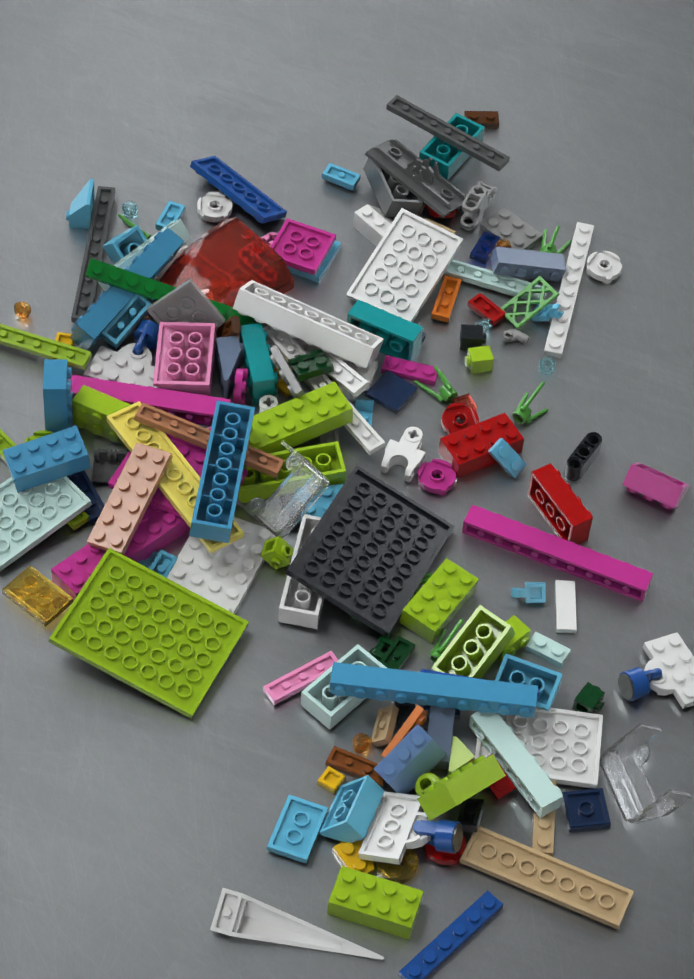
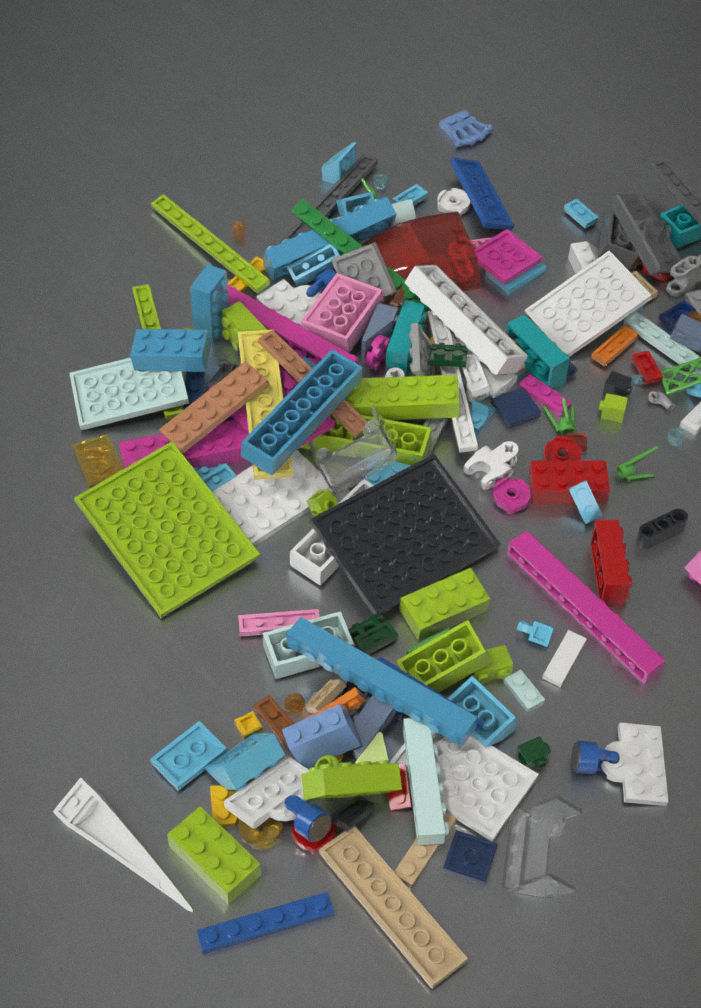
camera: 30 degrees right, 0 degrees up
none -> medium blue plate [439,110,494,148]

